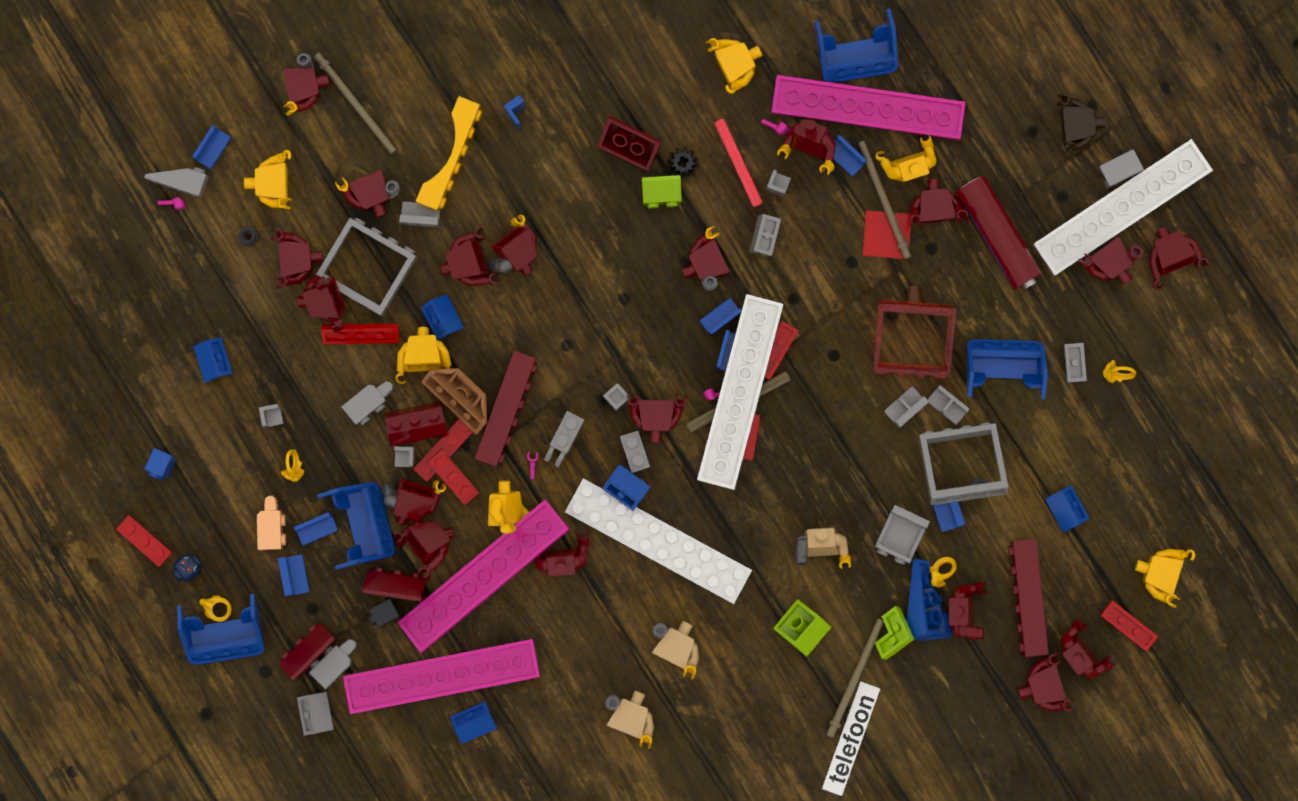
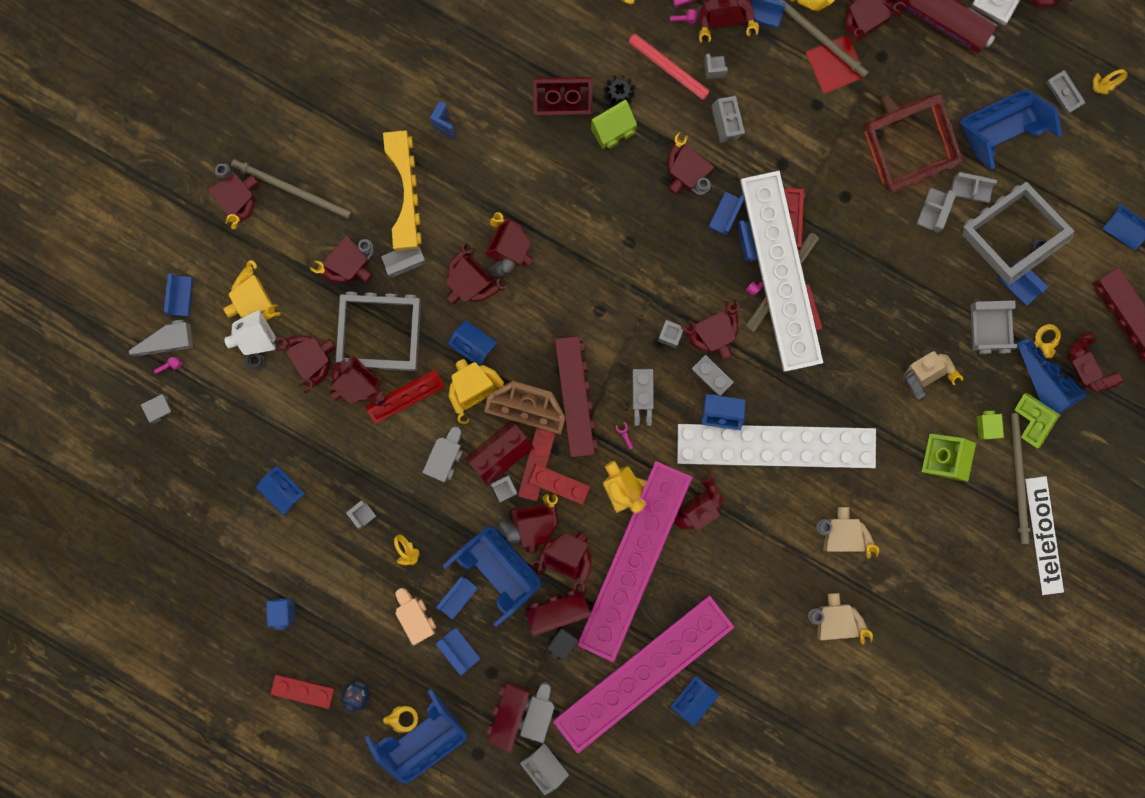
camera: 35 degrees left, 0 degrees up
none -> light grey panel [141,394,171,424]
none -> white torso [224,310,276,355]
none -> lime brick [977,411,1004,440]

